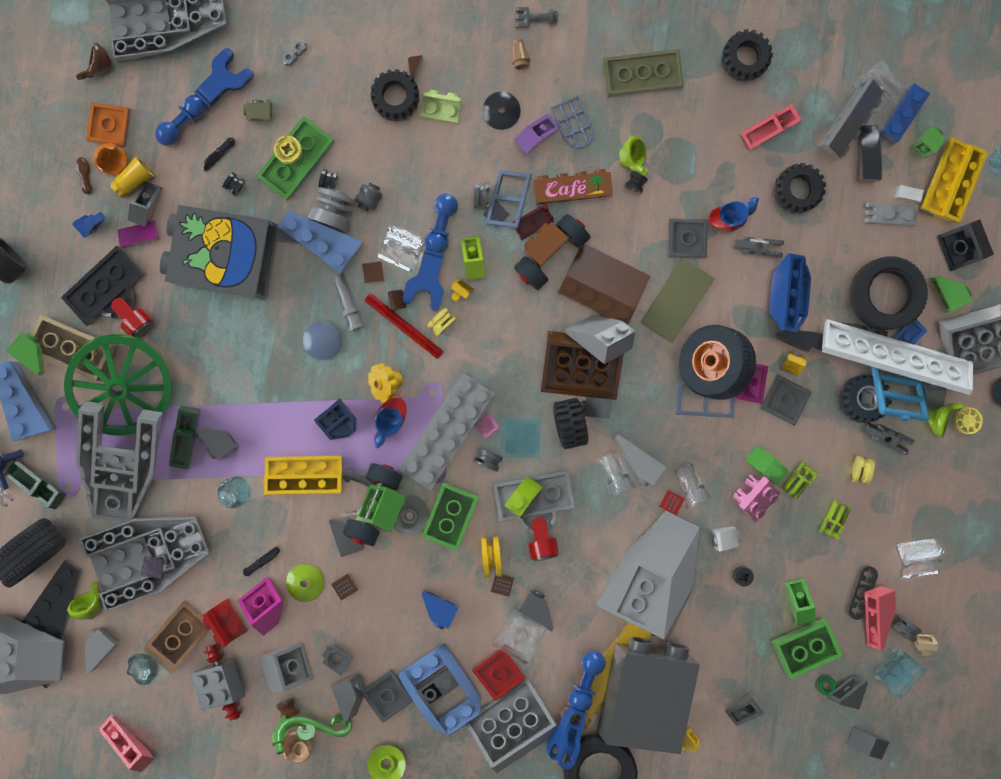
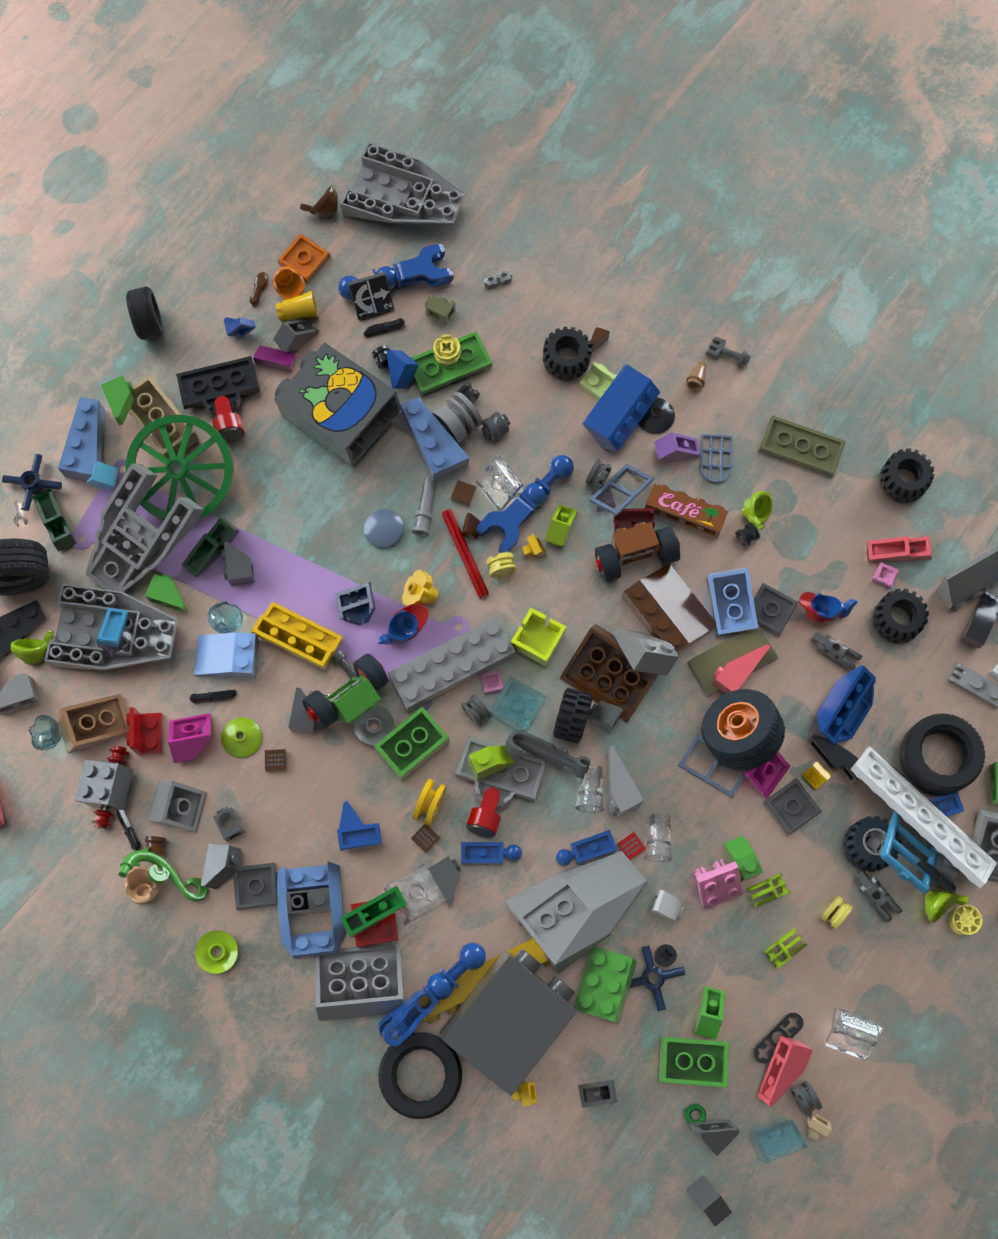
camera: 30 degrees right, 15 degrees down
none -> medium azure panel [86,461,119,491]
none -> dark azure tile [97,608,129,647]
none -> black piece [116,809,141,851]
none -> bright green slope [145,574,188,613]
none -> light blue slope [194,633,259,679]
none -> blue tile [337,823,382,851]
none -> green slope [340,886,407,938]
none -> tile [348,272,394,319]
none -> blue slope [386,350,419,389]
none -> blue plate [461,842,522,864]
none -> dark grey piece [506,730,591,779]
none -> neon yellow piece [511,608,566,667]
none -> blue plate [556,830,617,866]
none -> bright green brick [574,947,637,1024]
none -> blue slope [582,364,660,452]
none -> dark blue bar [630,945,686,1011]
none -> light blue slope [707,567,758,635]
none -> coral slope [713,644,771,693]
none -> bright pink tile [872,562,899,589]
none -> black piece [917,860,956,893]

